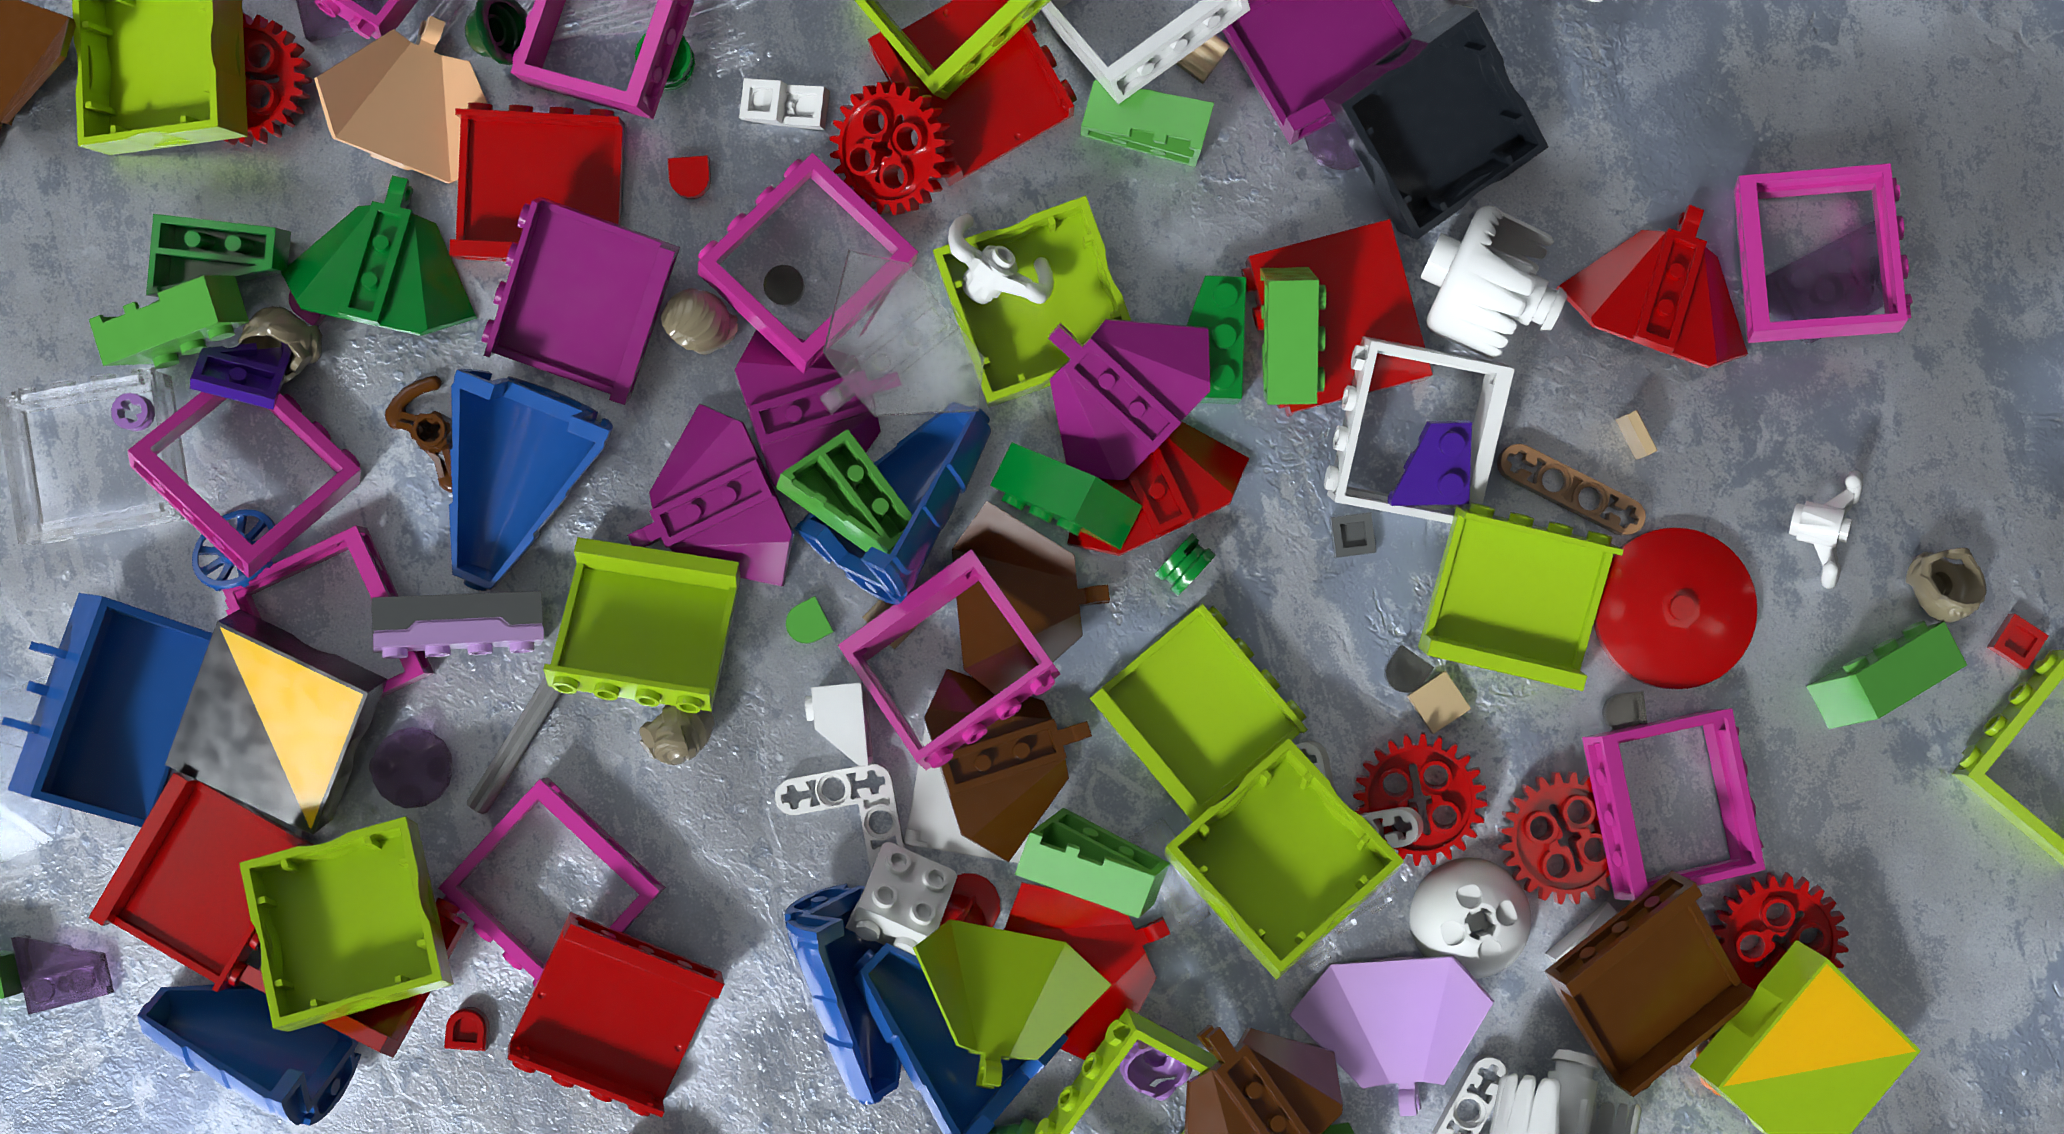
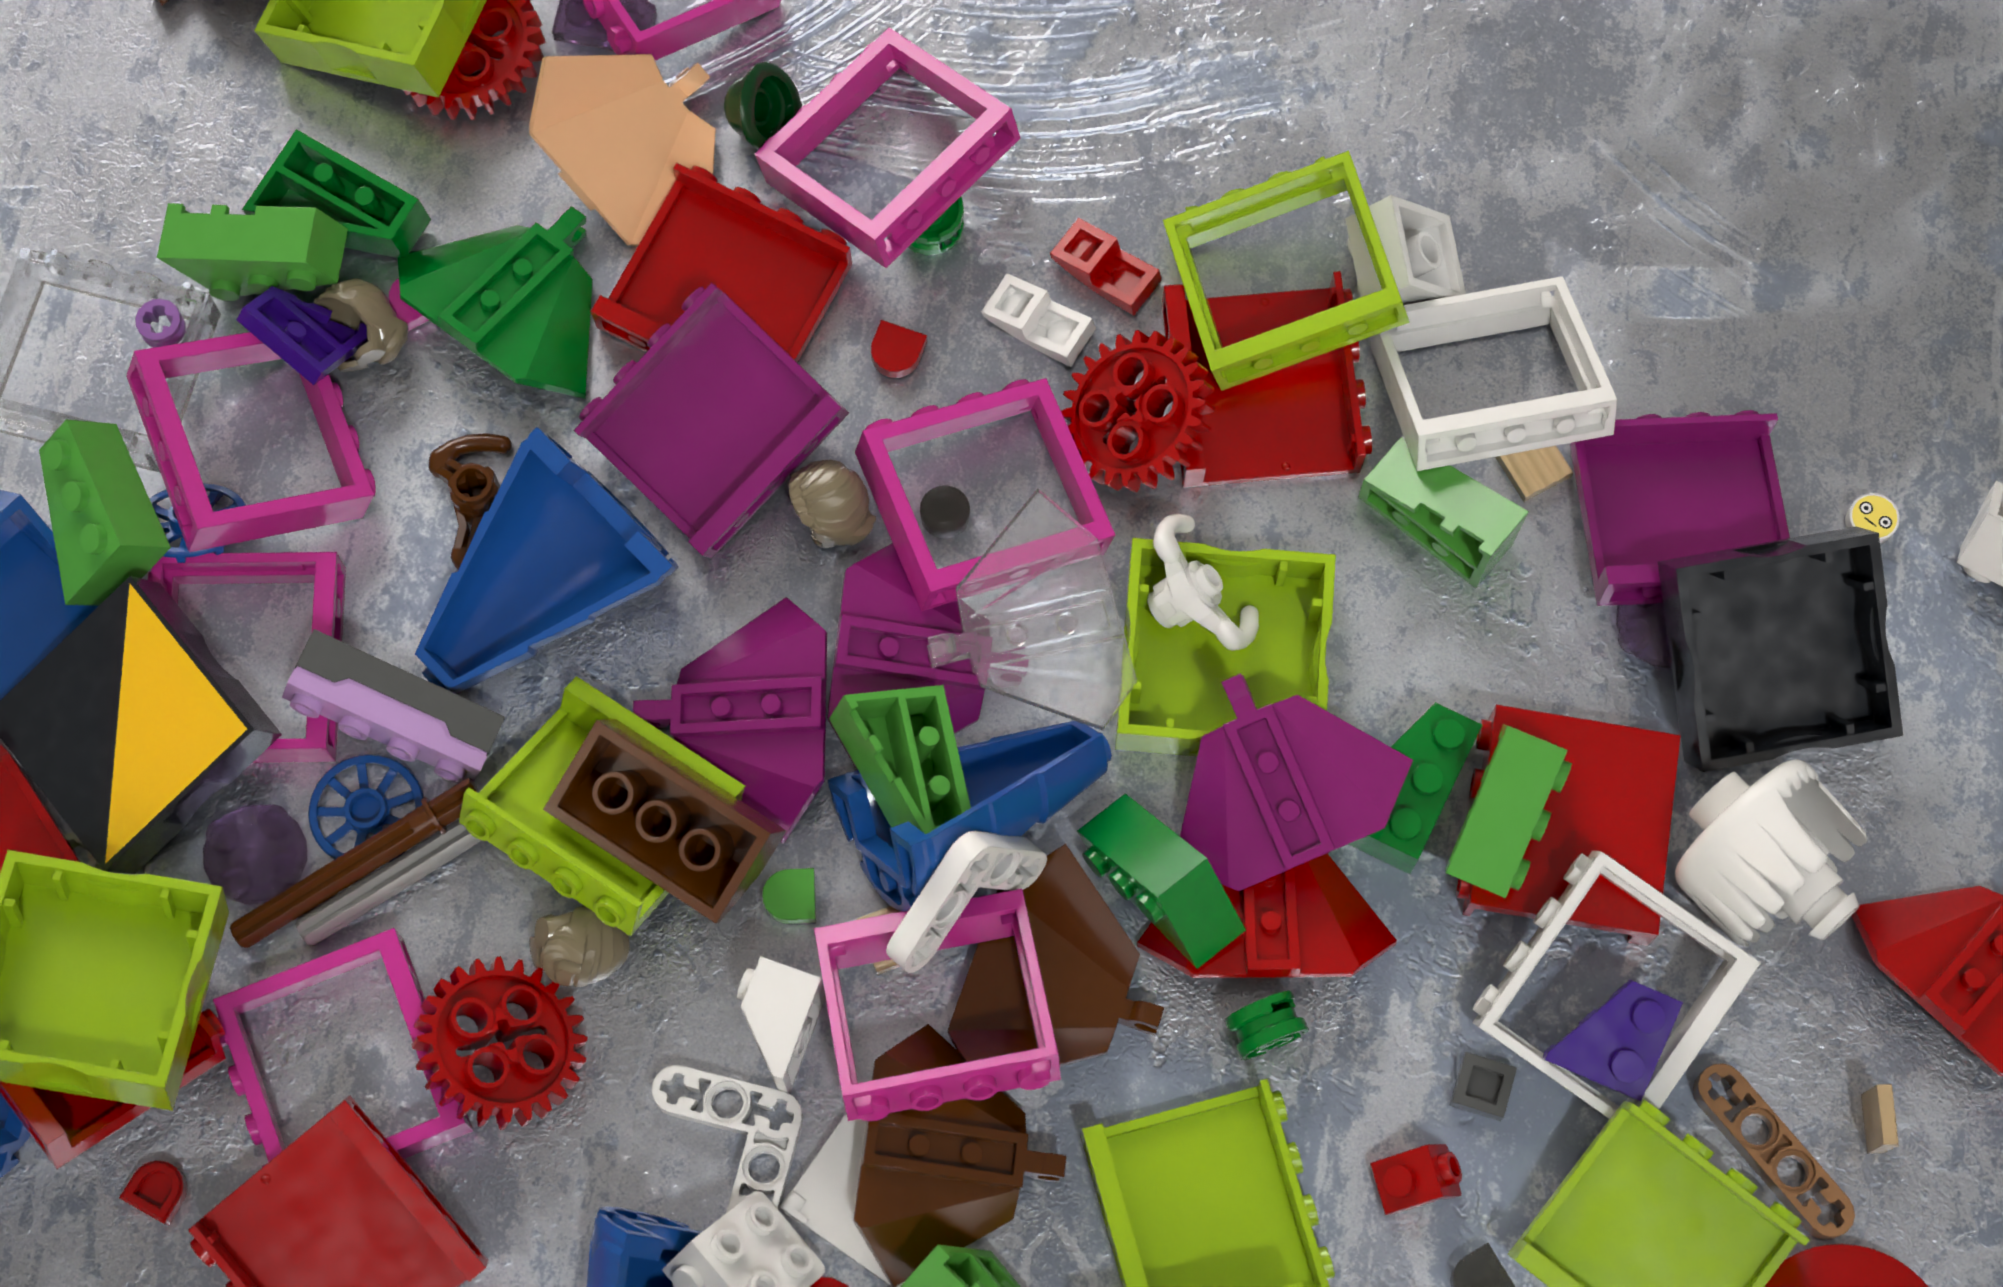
camera: 25 degrees right, 15 degrees down
none -> bright green wedge [39,419,171,606]
none -> reddish brown axle [230,777,479,948]
none -> blue wheel [308,755,424,864]
none -> red gear [412,956,588,1130]
none -> reddish brown slope [543,719,787,924]
none -> white beam [886,831,1047,973]
none -> red slope [1050,217,1162,316]
none -> red bracket [1370,1144,1462,1215]

